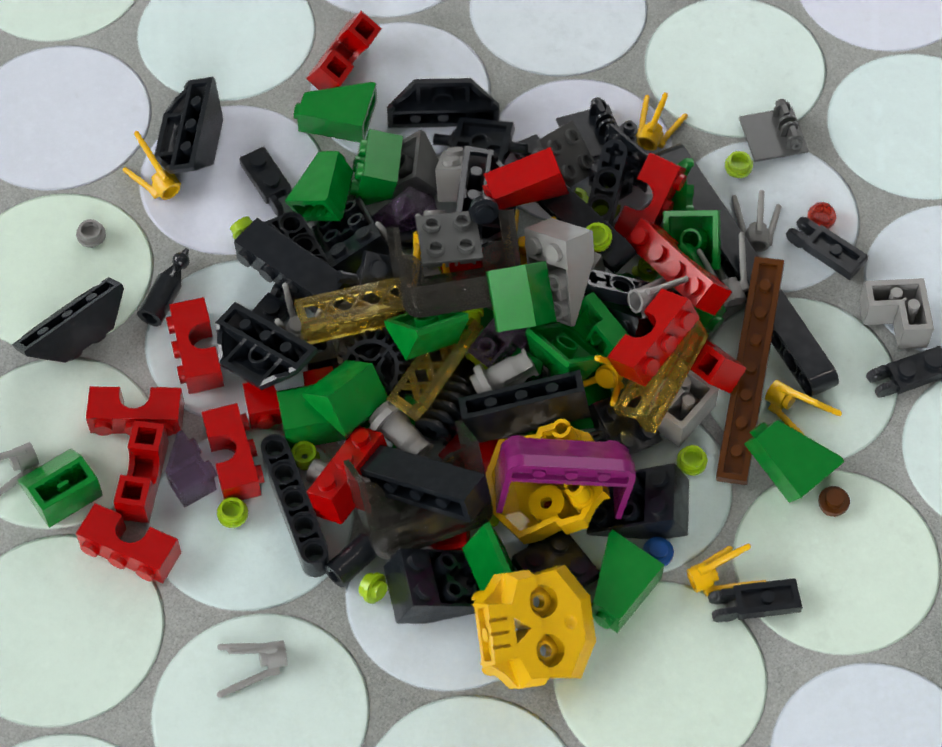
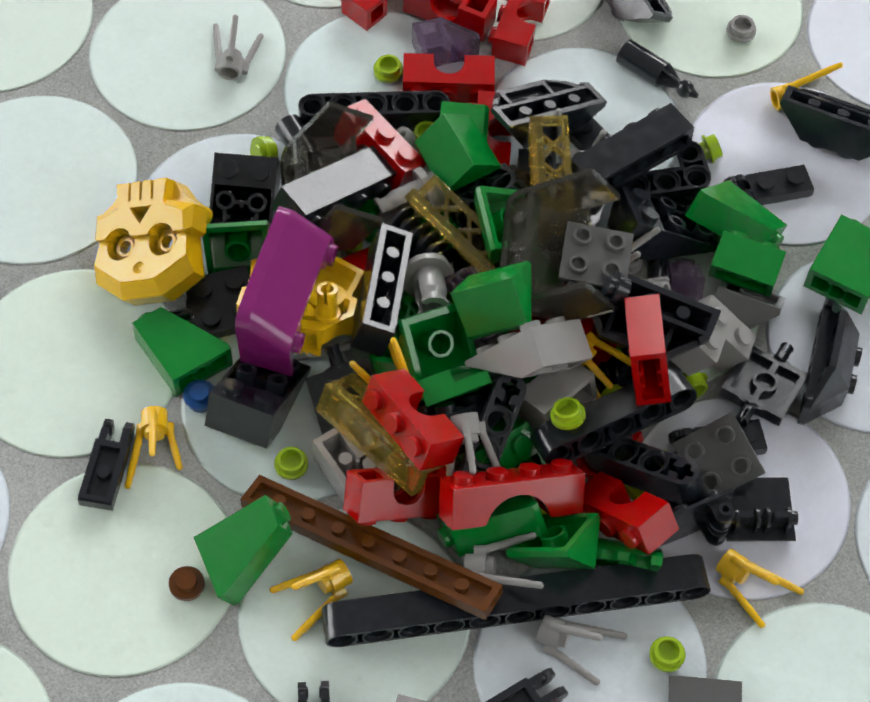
camera: 105 degrees right, 0 degrees up
red arch [166,297,224,394] -> none

